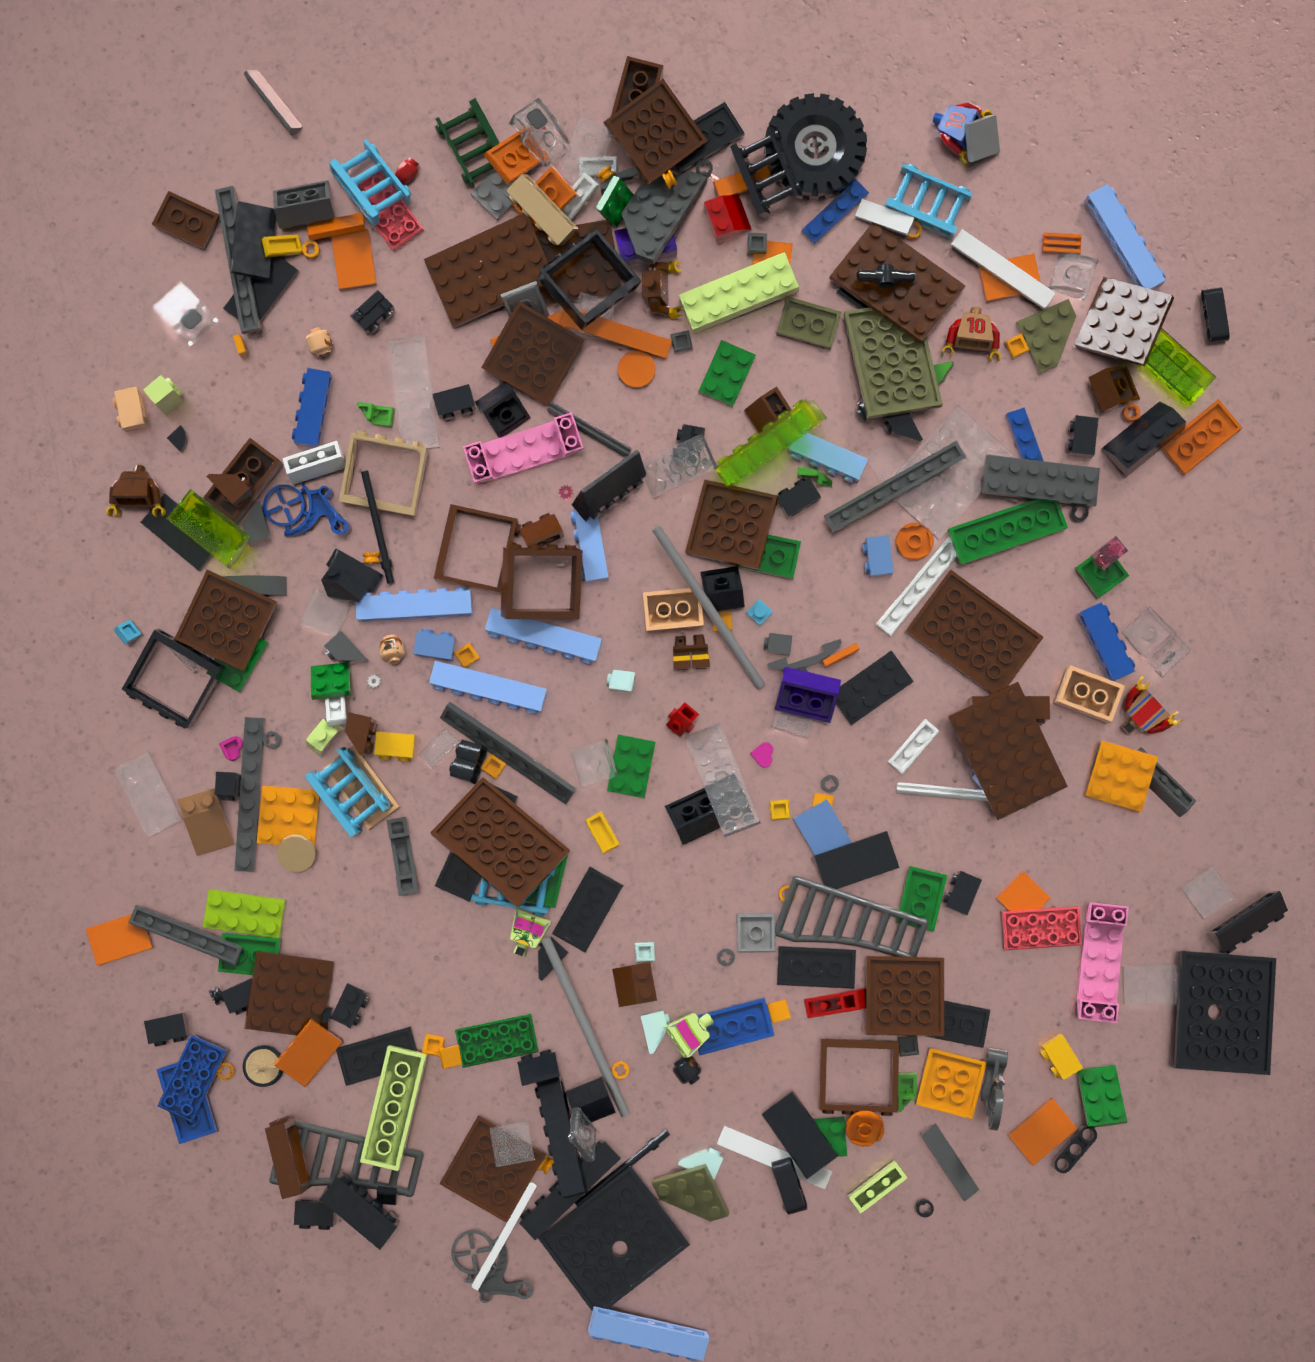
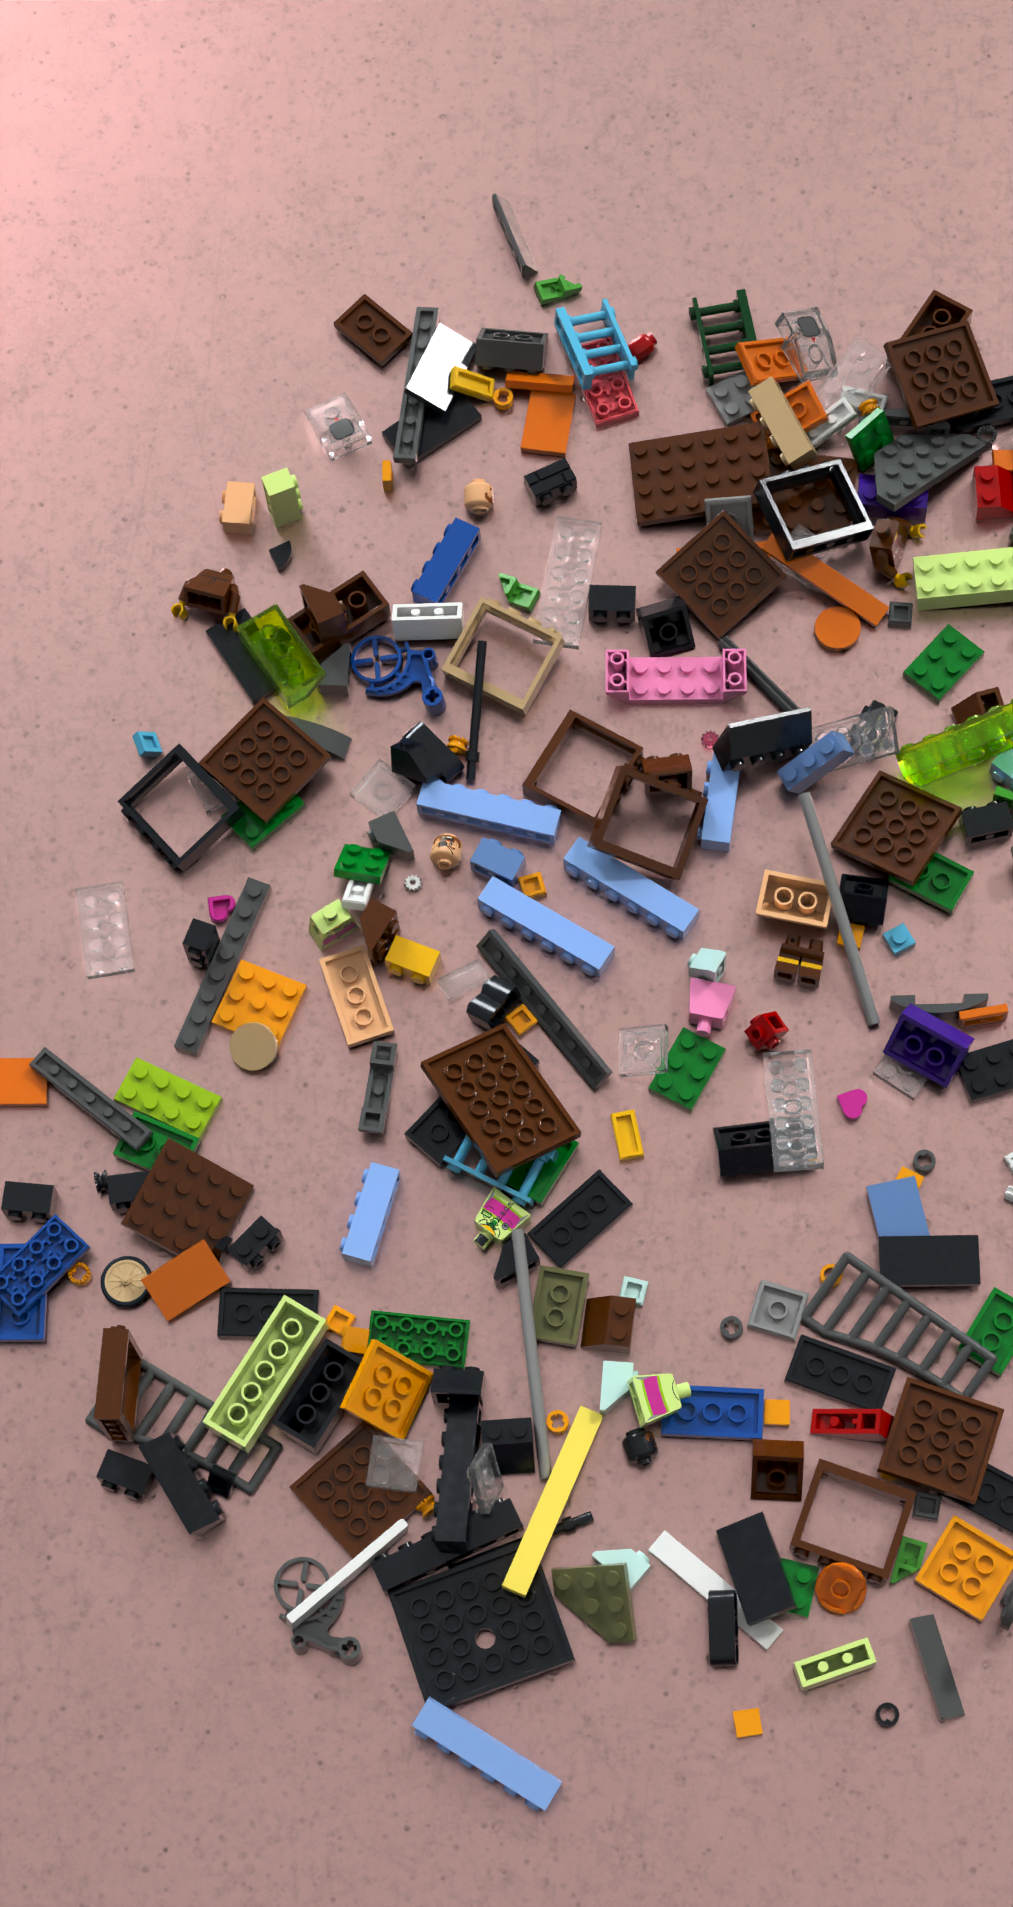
camera: 25 degrees right, 15 degrees down
medium nougat slope [178,788,234,856] -> none
dark grey bush [263,731,281,749] -> none
medium azure fence [304,747,391,837] -> none
light orange bush [662,169,678,189] -> none
dark grey brick [764,633,792,656] -> none
yellow tile [769,800,790,820] -> none
none -> black slope [271,1338,362,1455]
none -> light blue brick [340,1162,401,1268]
none -> light orange plate [340,1339,433,1442]
none -> light yellow tile [501,1406,604,1598]
none -> olive plate [533,1265,589,1347]
none -> bright green slope [534,274,582,305]
none -> bright pink torso [689,977,736,1037]
none -> light orange tile [733,1708,763,1739]
none -> reddish brown slope [751,1439,804,1501]
none -> medium blue brick [777,731,855,794]

